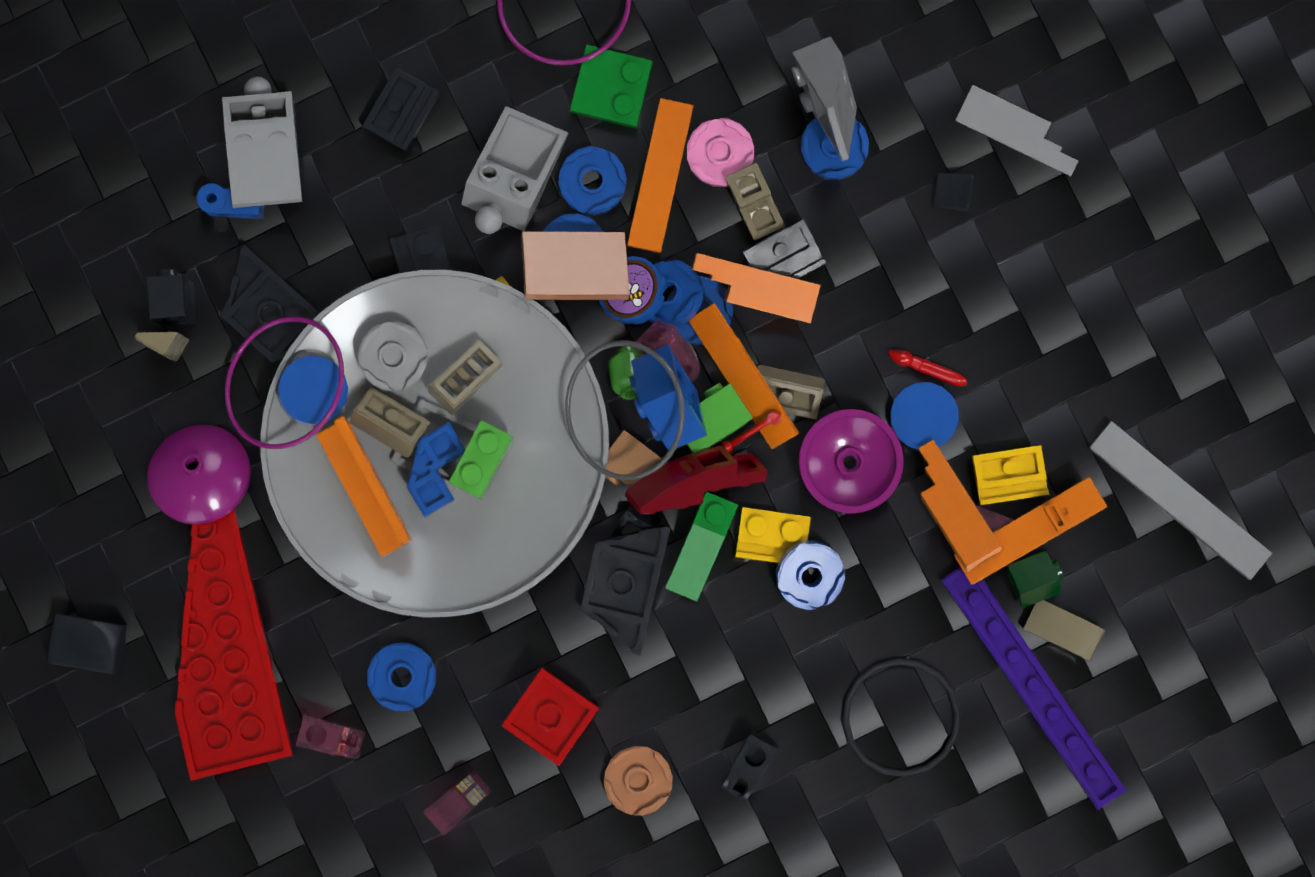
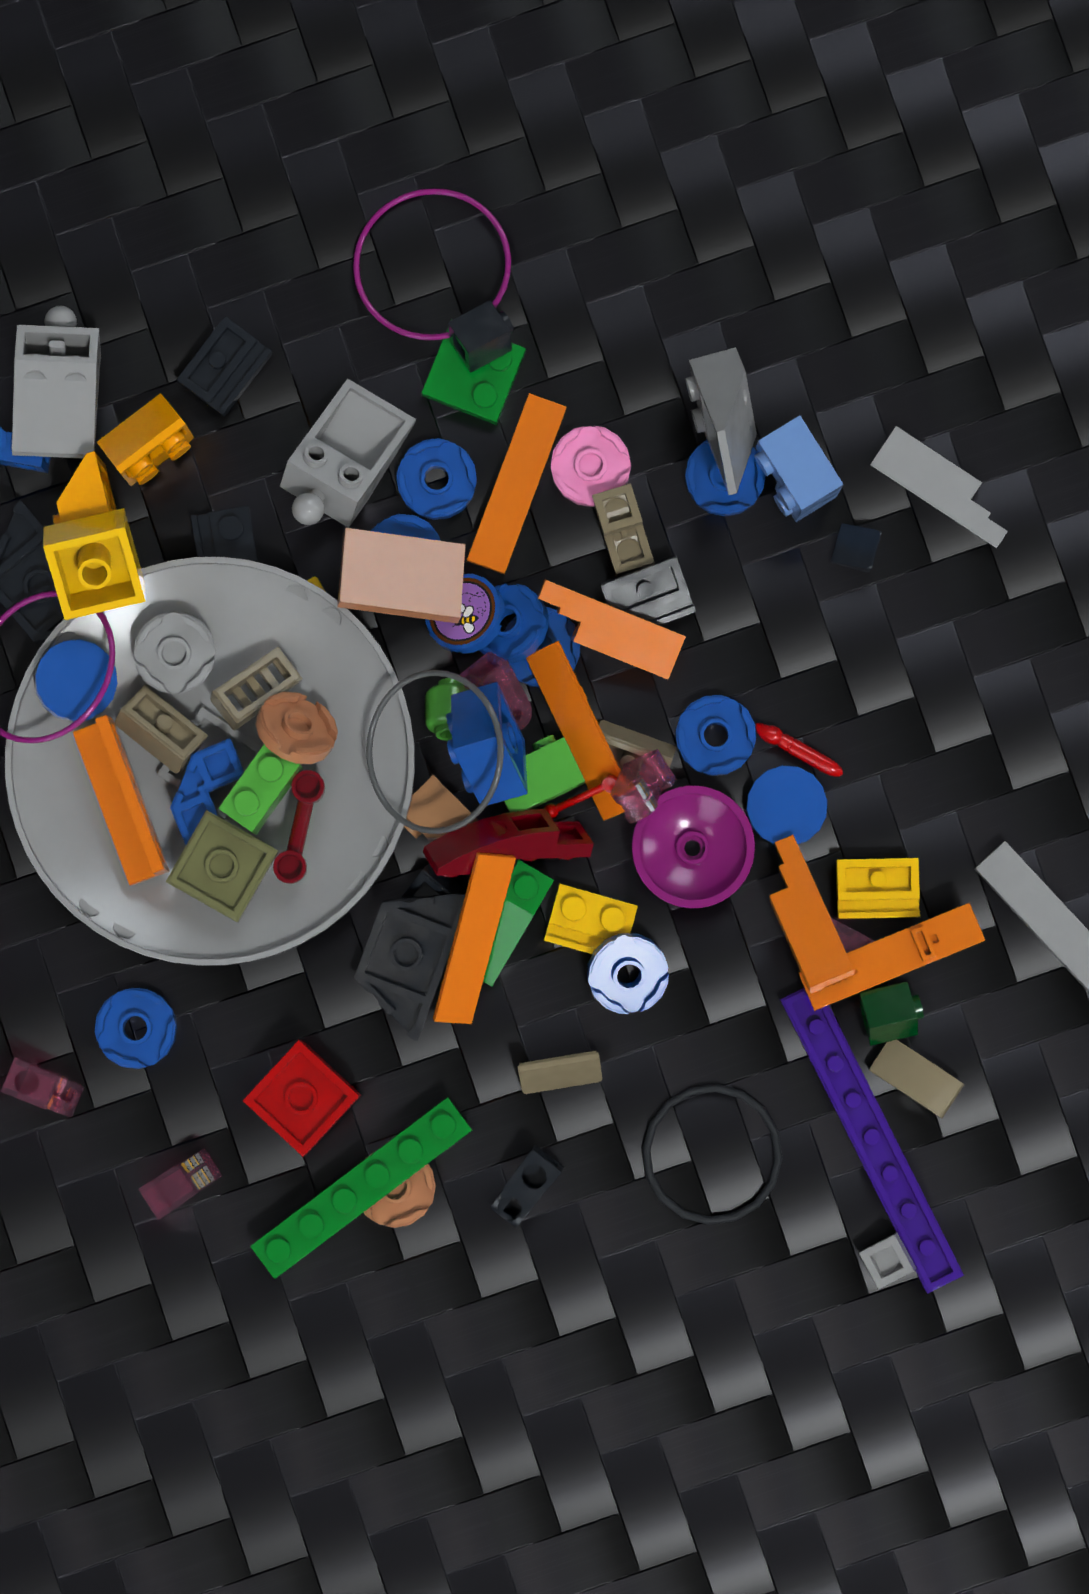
camera: 10 degrees right, 0 degrees up
none -> yellow brick [43,508,146,620]
none -> light orange slope [53,451,117,524]
none -> light orange slope [97,393,194,486]
none -> olive tile [166,810,279,923]
none -> green plate [250,1097,472,1279]
none -> nougat tile [255,692,338,764]
none -> dark red bar [273,770,325,884]
none -> orange piece [433,852,516,1024]
none -> black brick [448,300,514,373]
none -> dark tan slope [518,1050,602,1094]
none -> clear pink leg [611,749,676,823]
none -> blue tile [675,695,756,776]
none -> medium blue brick [754,415,844,522]
none -> light grey plate [859,1232,917,1290]

